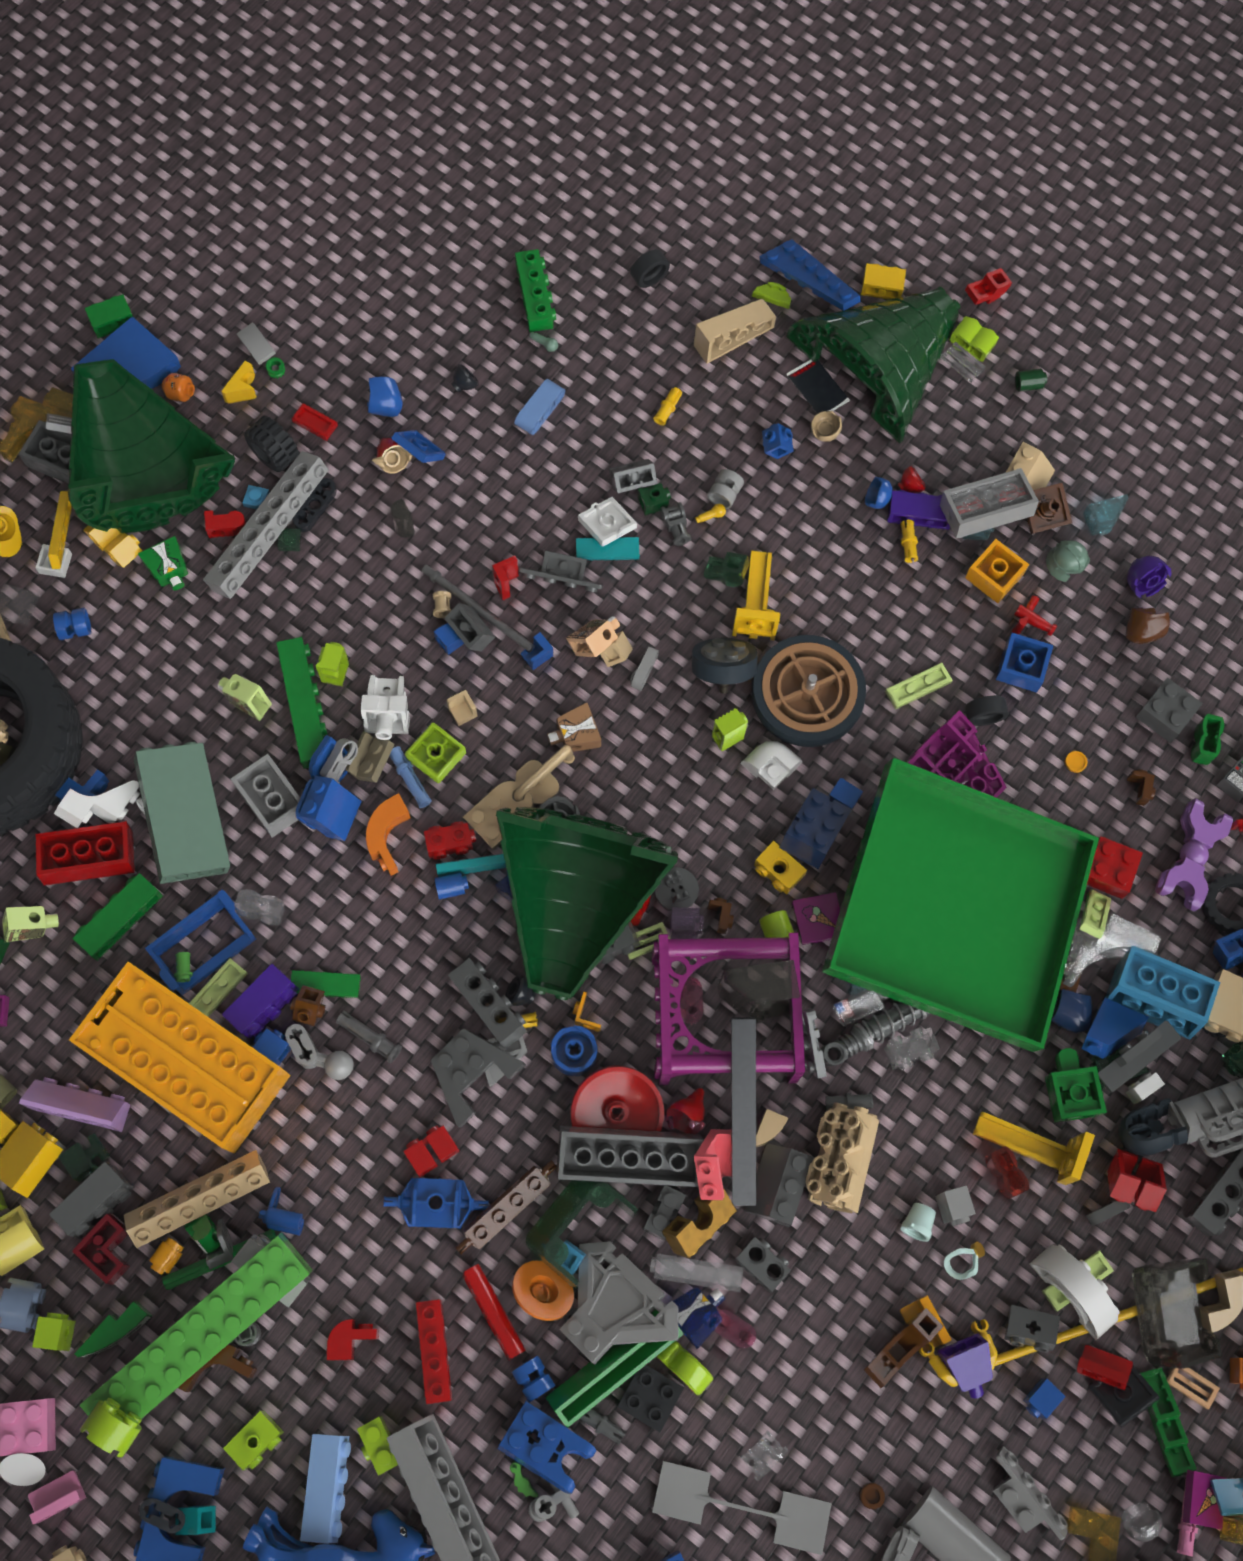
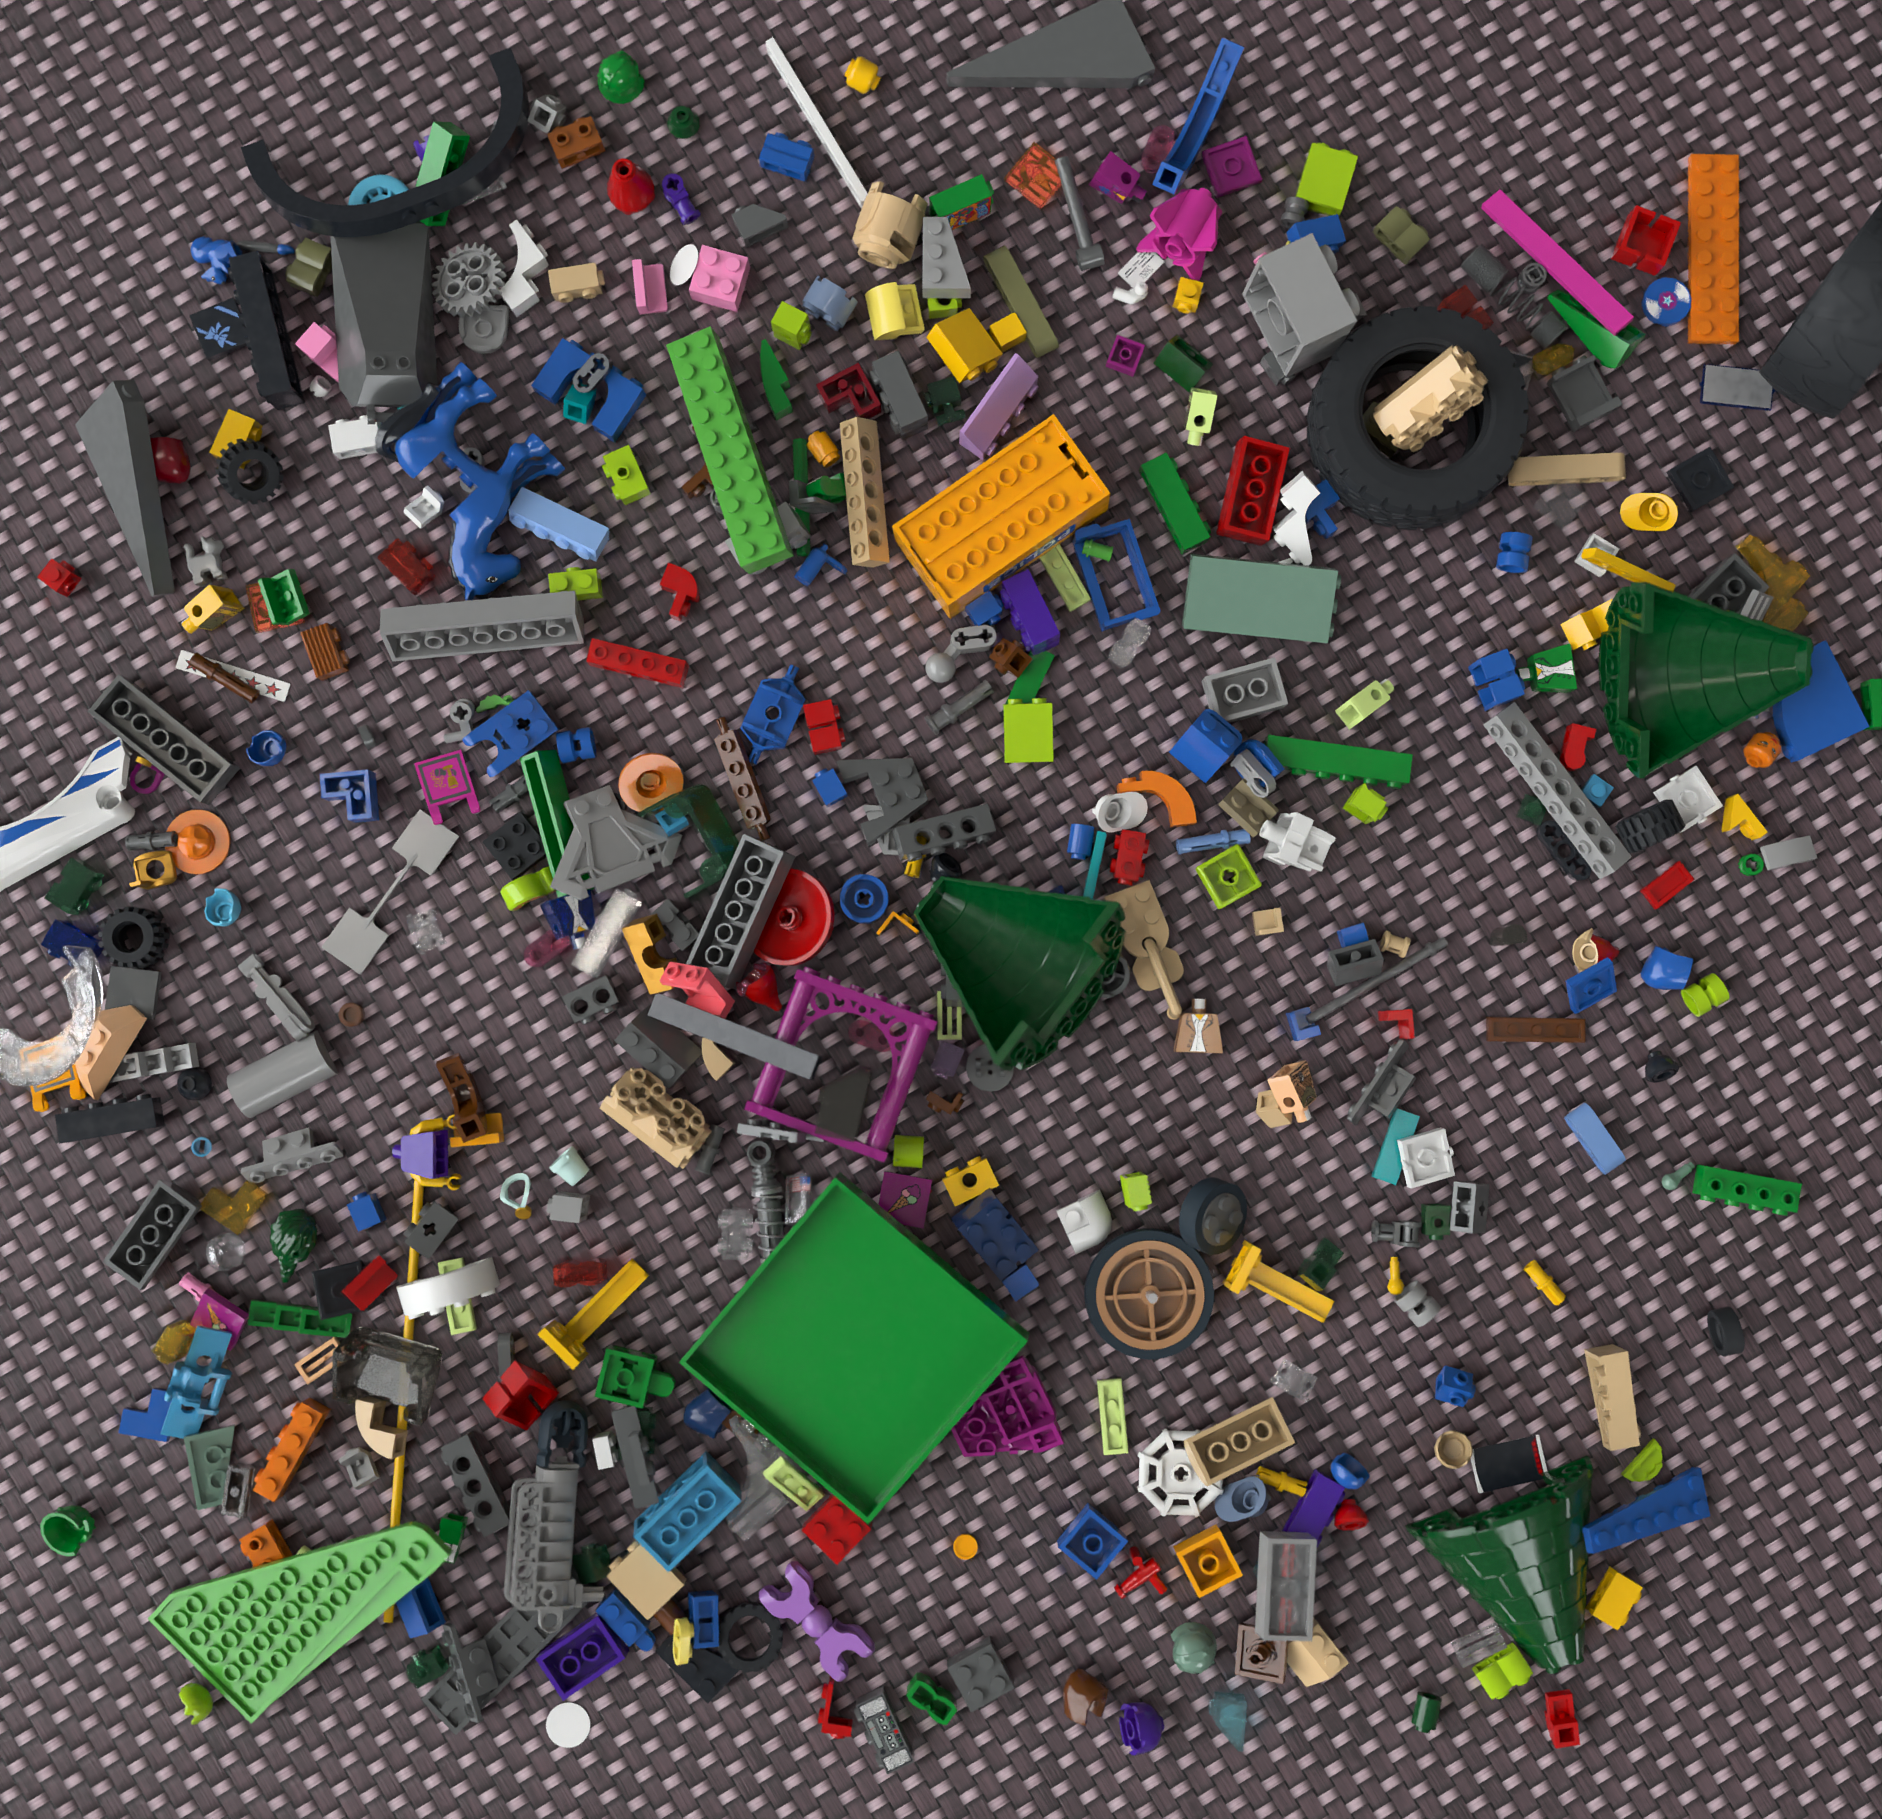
camera: 115 degrees right, 15 degrees up
lime brick [80,1398,142,1458] -> none
red brick [462,1264,526,1361] -> none
light grey piece [630,646,659,691] -> none
black tyre [965,695,1009,726] -> none
blue slope [1082,998,1148,1059] -> none
reddish brown bracket [1127,769,1156,806] -> none
none -> dark green hair [270,1209,318,1283]
none -> dark pink flag [414,750,480,825]
none -> blue brick [812,768,848,808]
none -> lime panel [1003,698,1053,763]
none -> white piece [1092,792,1148,832]
none -> white plate [1137,1429,1224,1518]
none -> tan brick [1184,1397,1295,1486]
none -> sand blue piece [1215,1476,1271,1522]
none -> clear piece [1270,1358,1318,1403]
none -> blue piece [1468,649,1525,711]
none -> reddish brown tile [1486,1017,1585,1043]
none -> white plate [1653,766,1723,833]
none -> lime wheel [1681,973,1730,1017]

